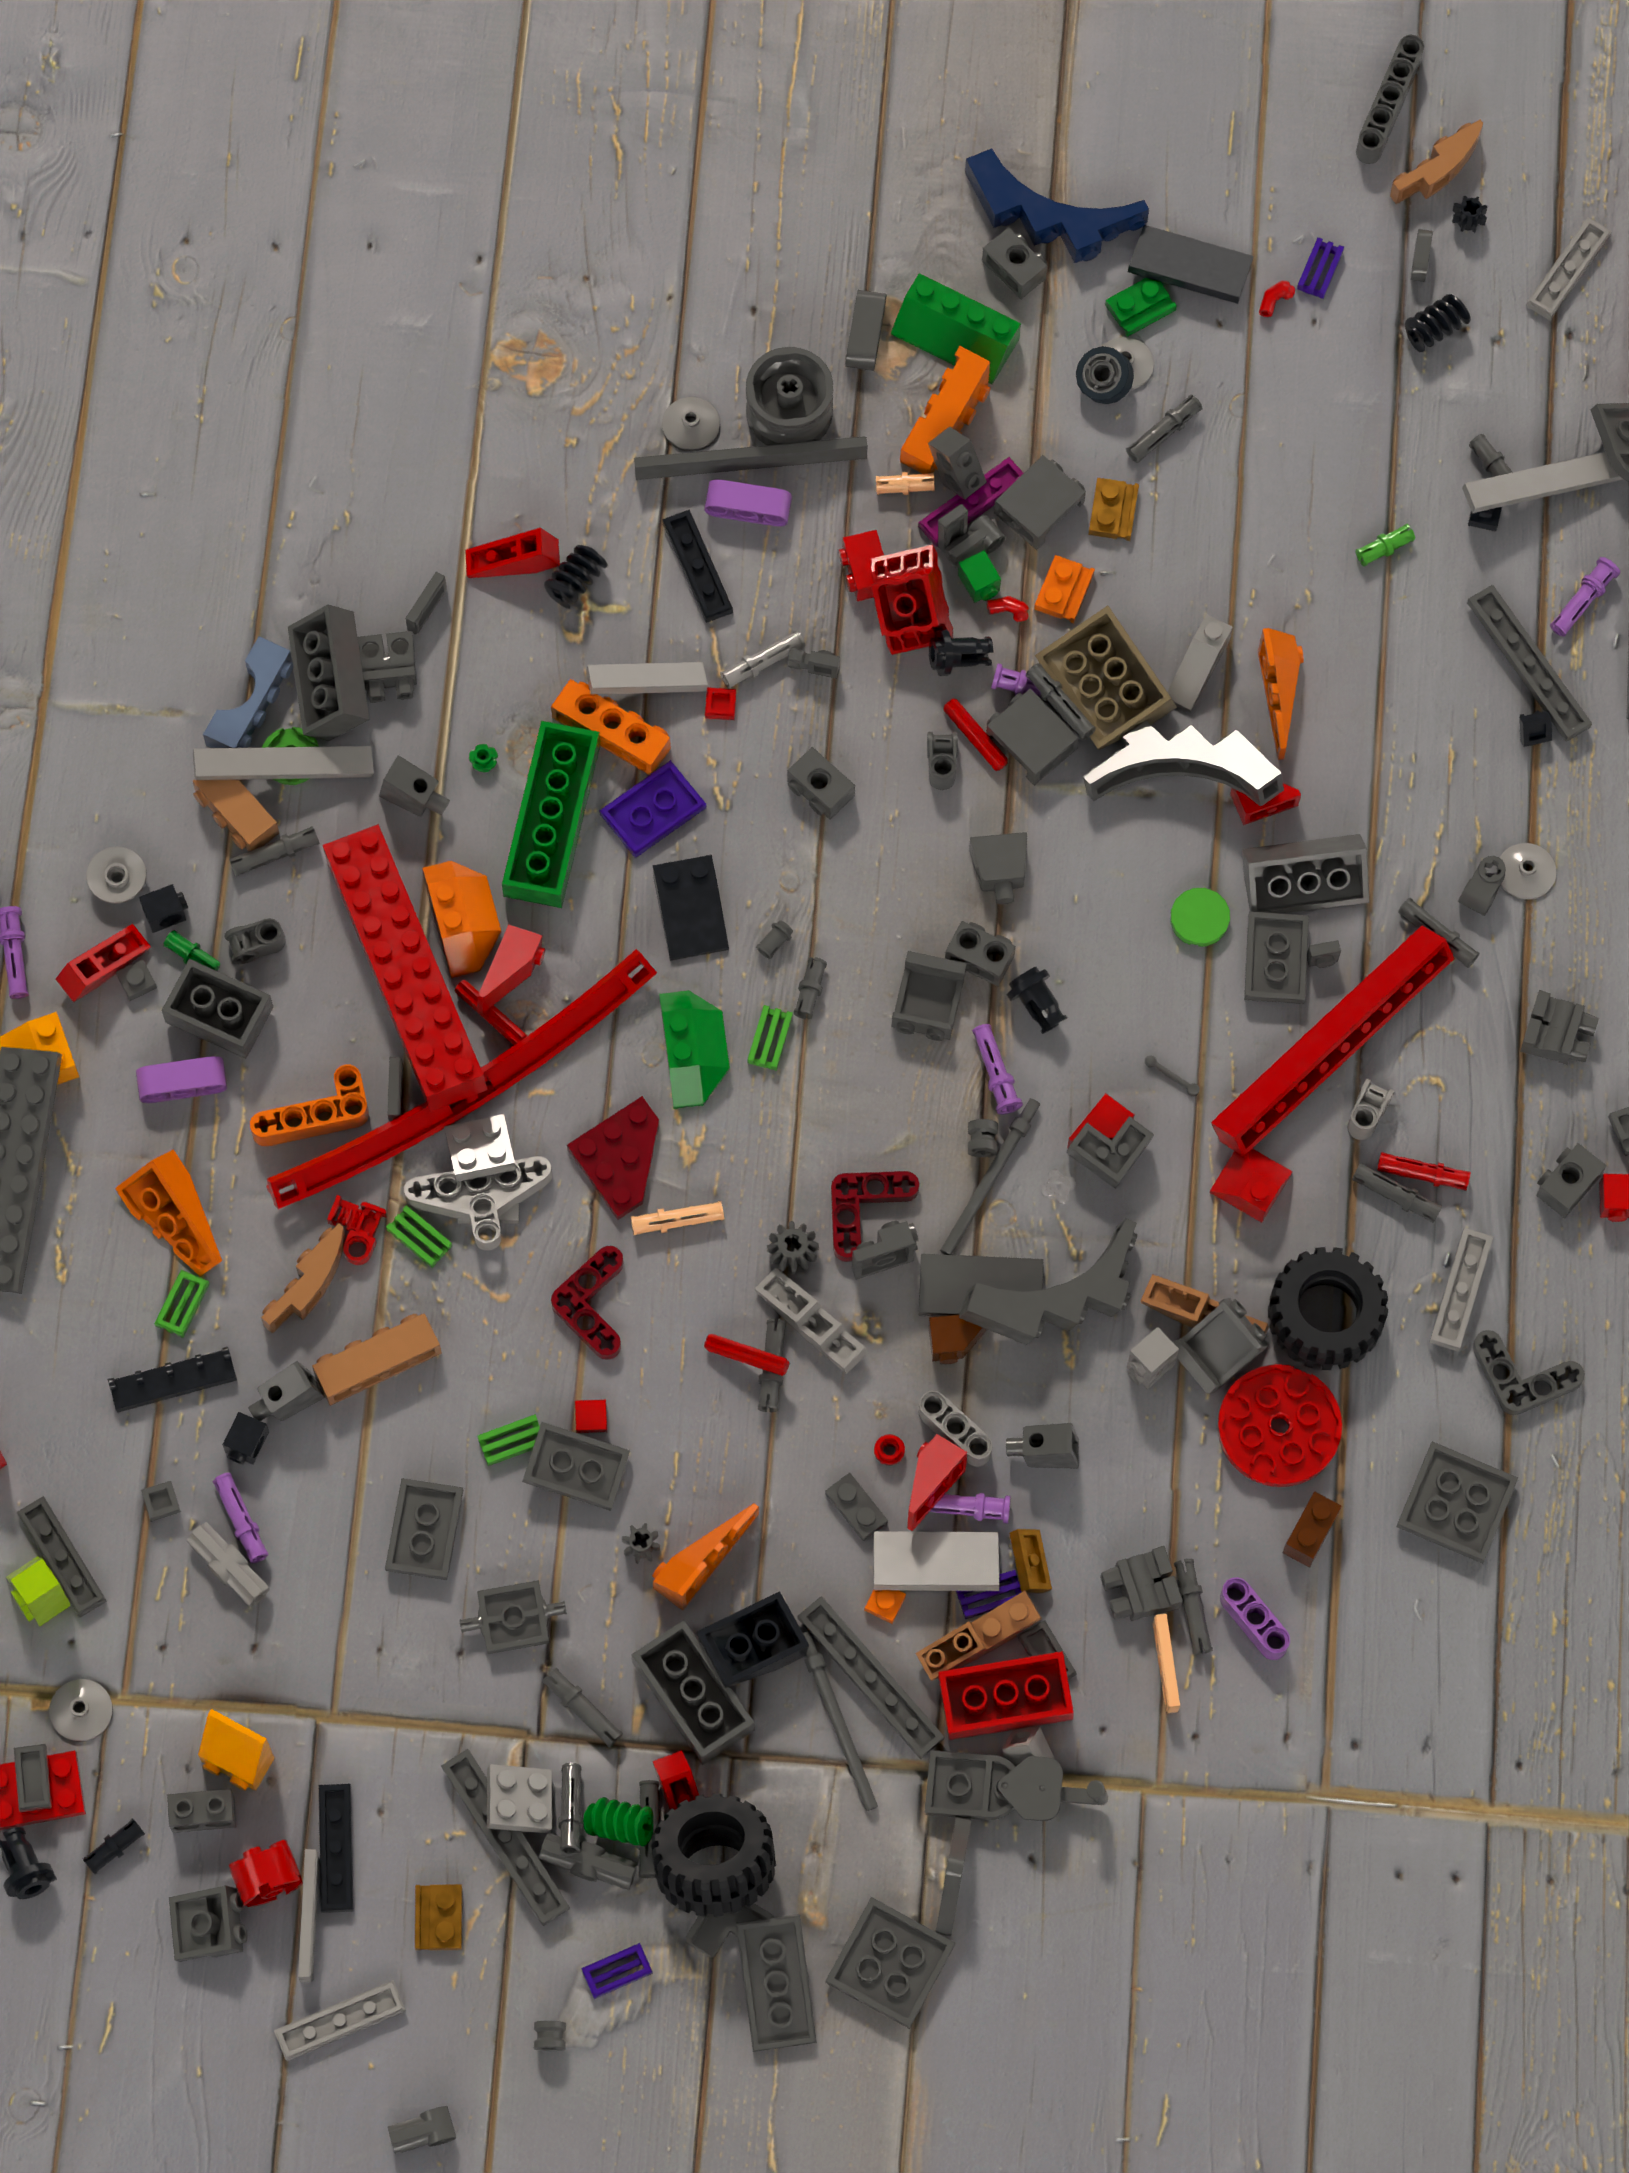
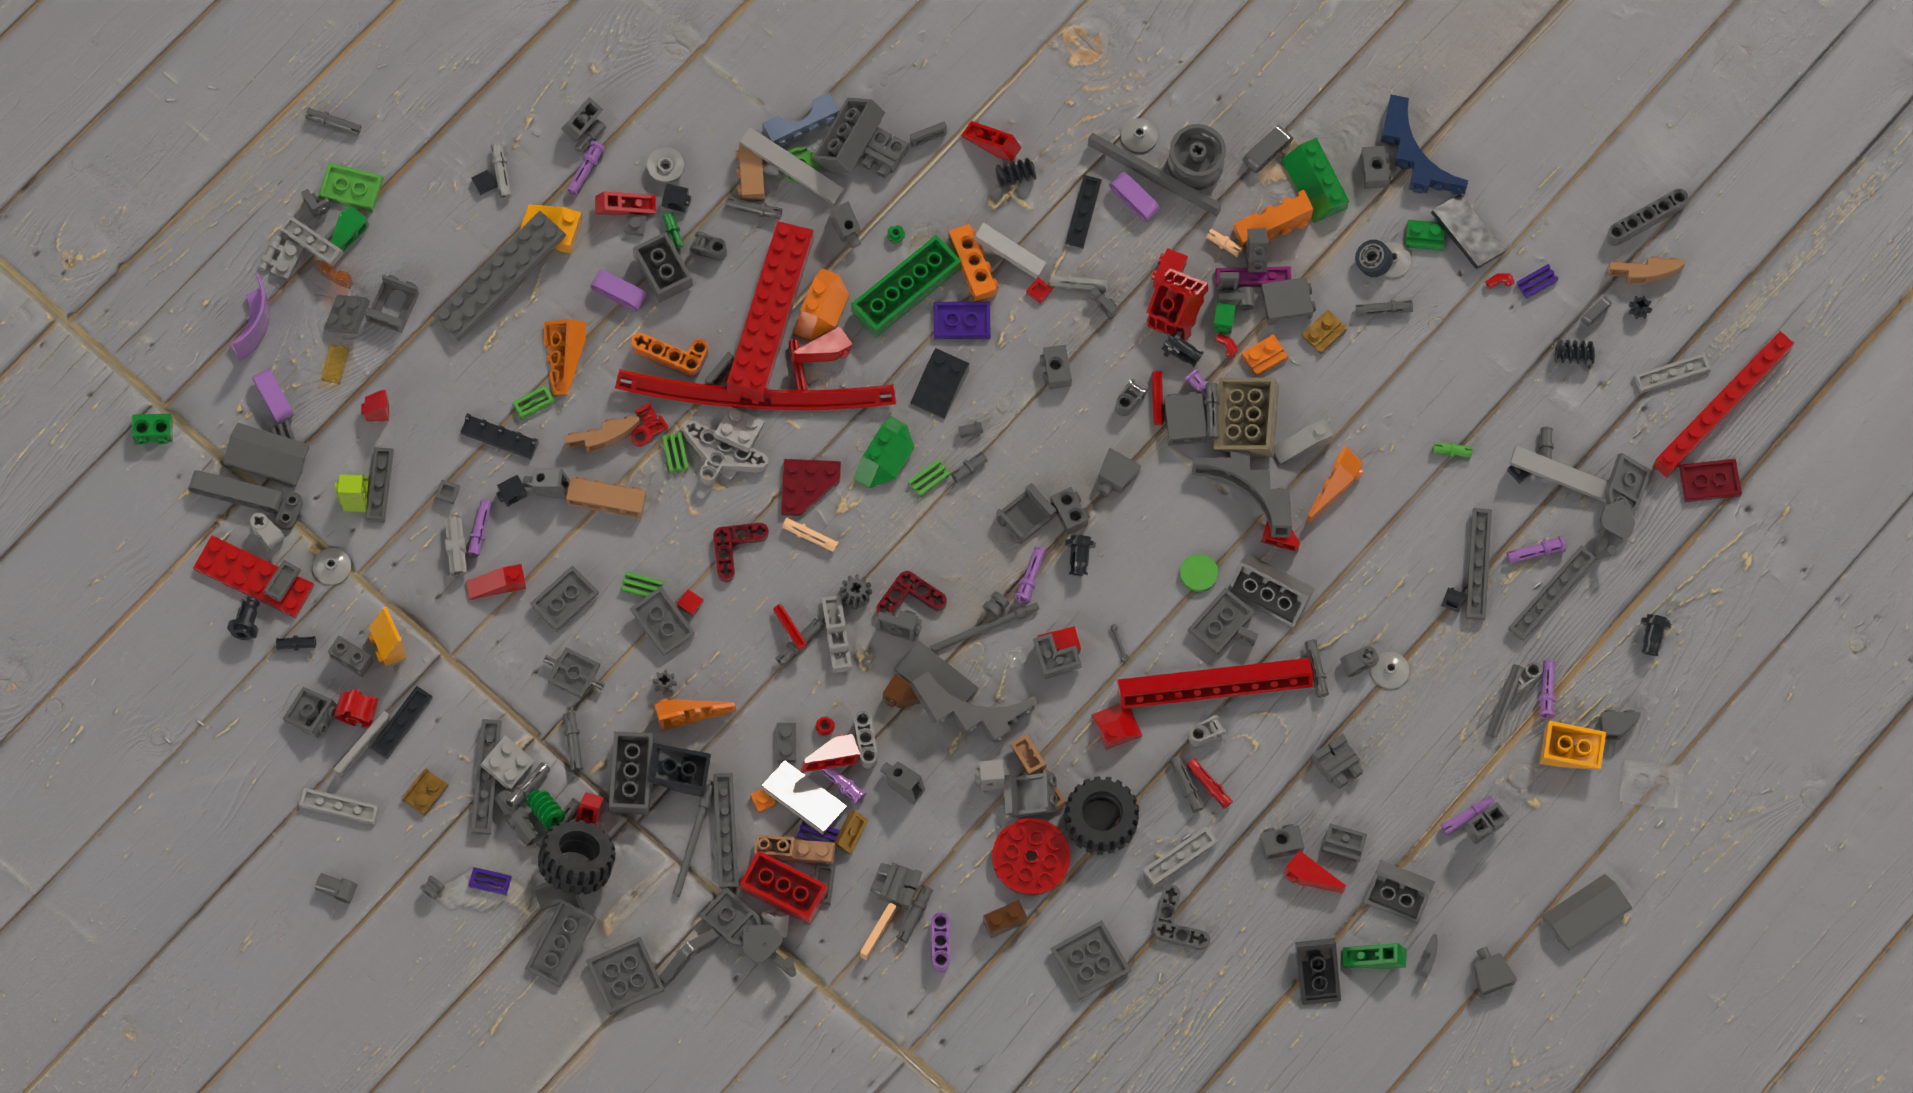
camera: 35 degrees right, 0 degrees up
none -> red slope [466,564,526,600]

